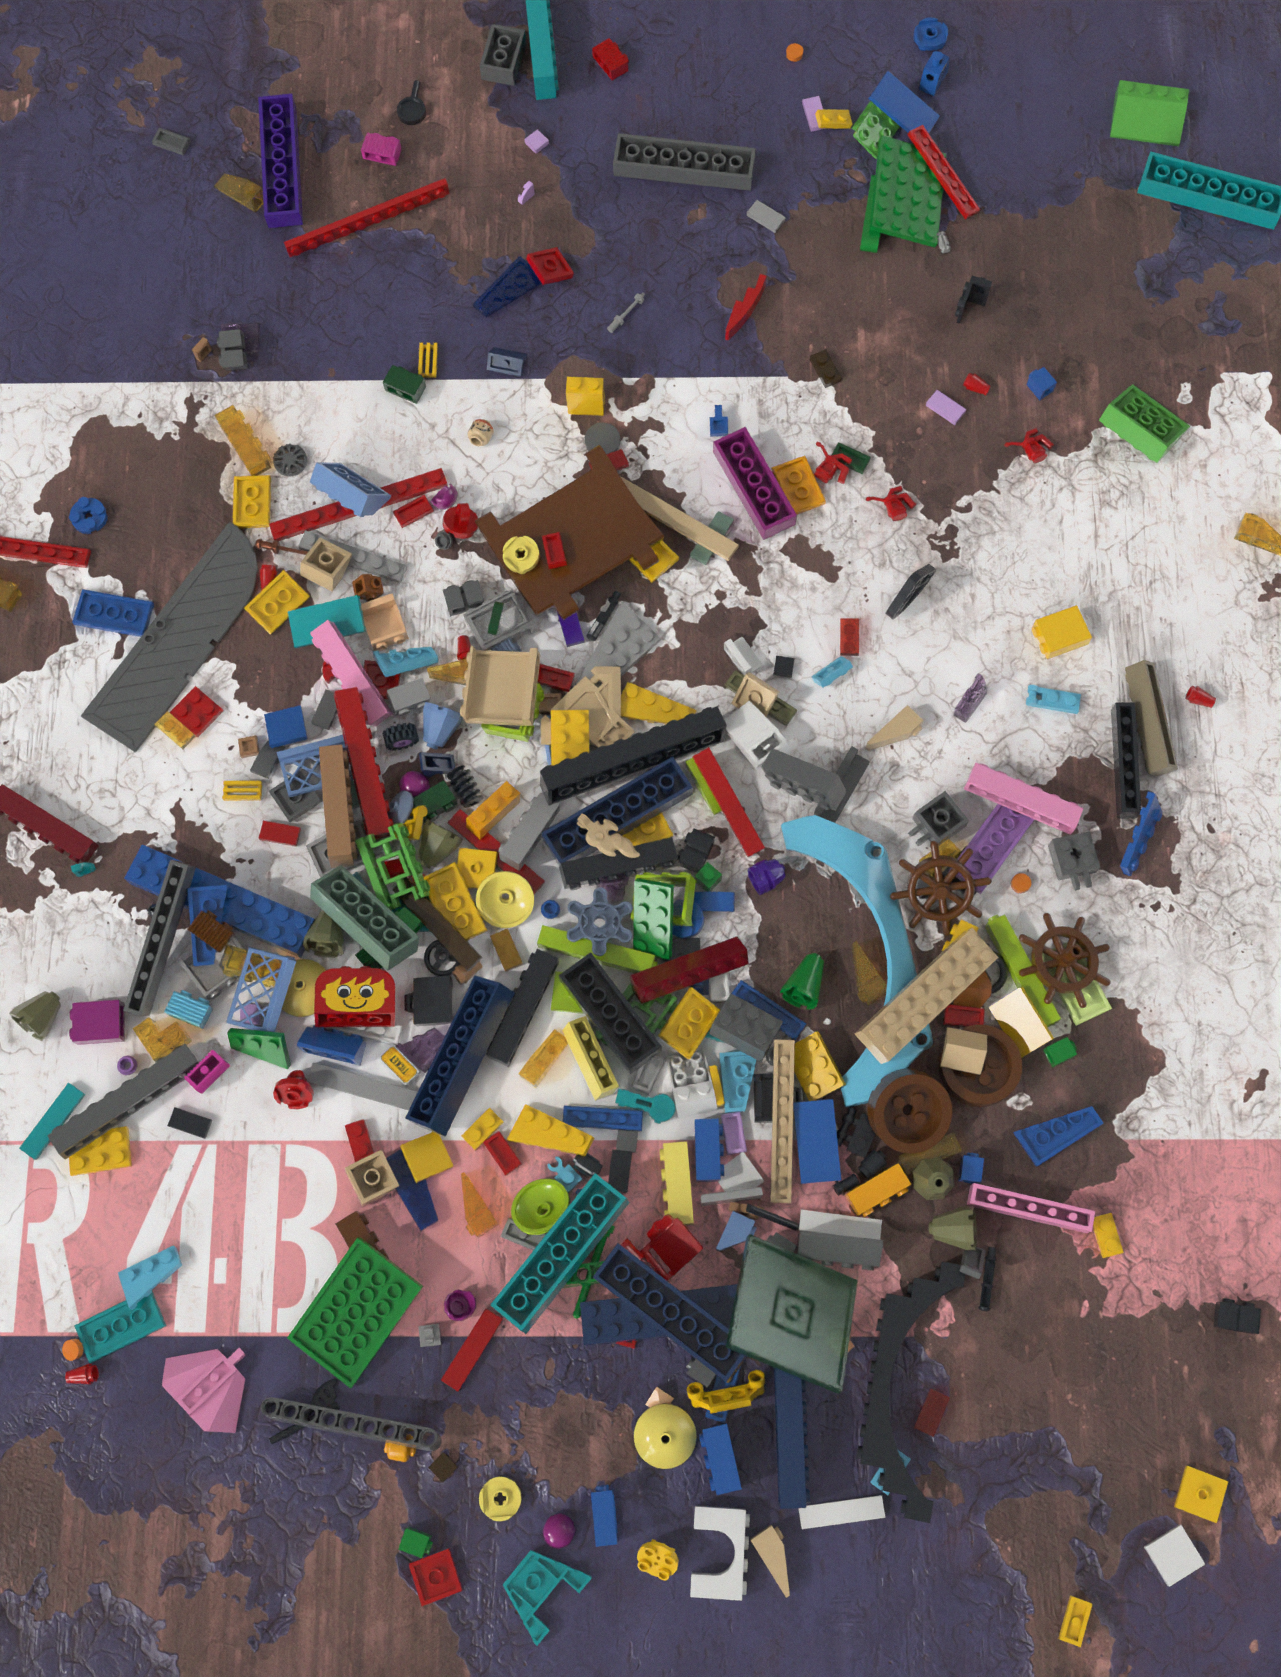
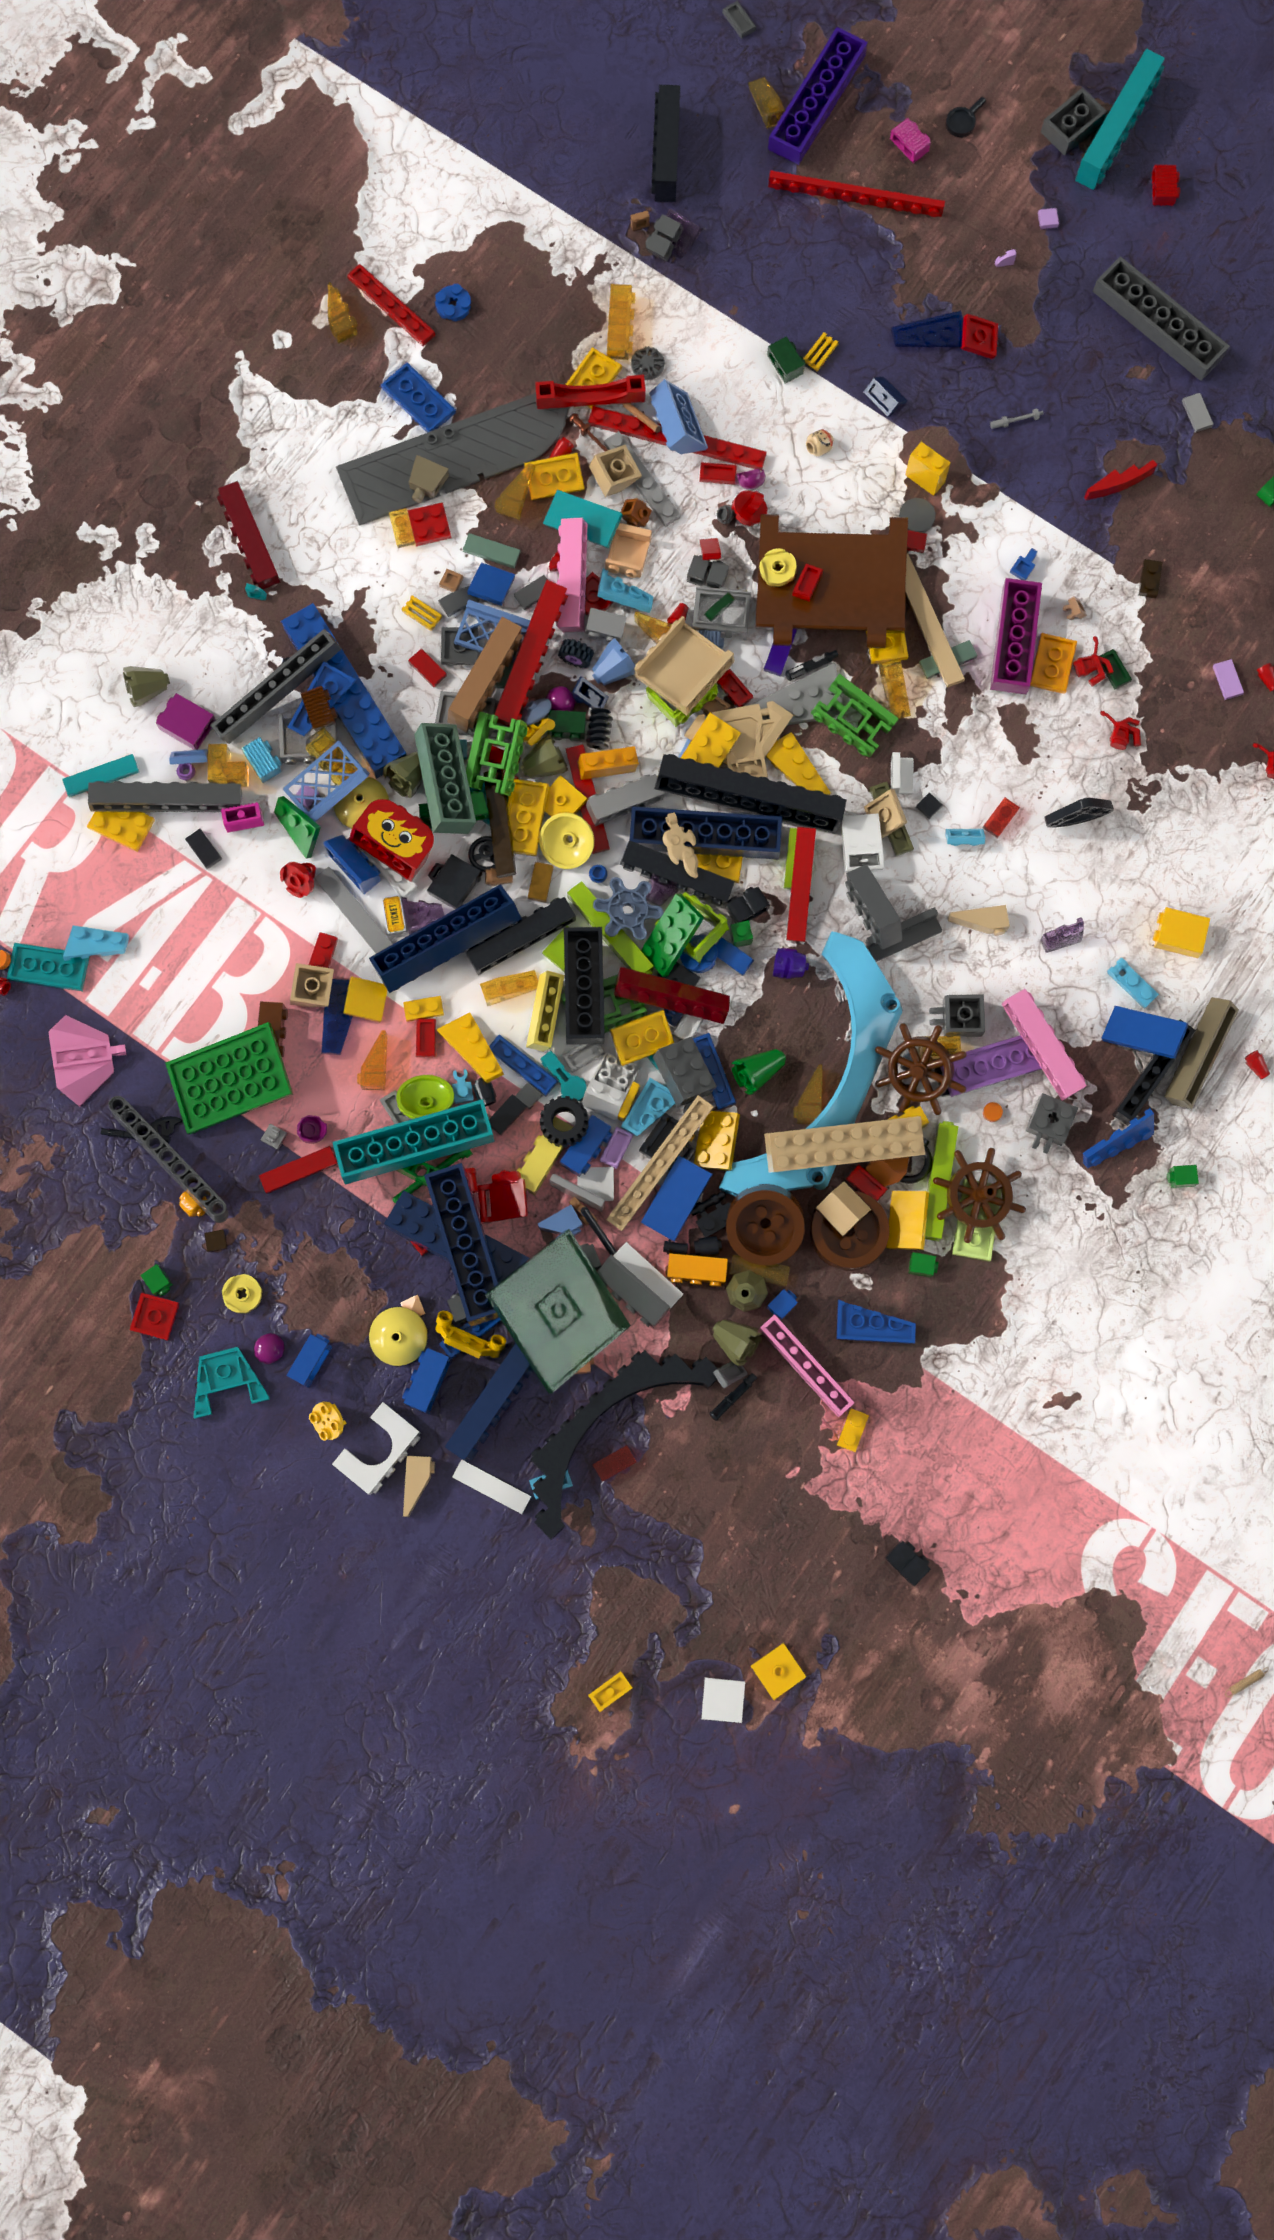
camera: 30 degrees right, 5 degrees up
none -> medium blue tile [169,749,209,765]
none -> dark tan torso [409,455,449,503]
none -> sand green tile [463,533,521,569]
none -> clear yellow slope [495,463,535,520]
none -> red arch [535,375,646,409]
none -> black tyre [540,1096,589,1148]
none -> medium nougat bar [623,403,661,433]
none -> black brick [651,84,680,202]
none -> red tile [699,538,721,560]
none -> bright green fence [811,674,899,757]
none -> clear yellow slope [878,659,911,719]
none -> medium nougat tile [1063,596,1087,620]
none -> blue tile [1101,1006,1188,1059]
none -> green brick [1167,1165,1199,1188]

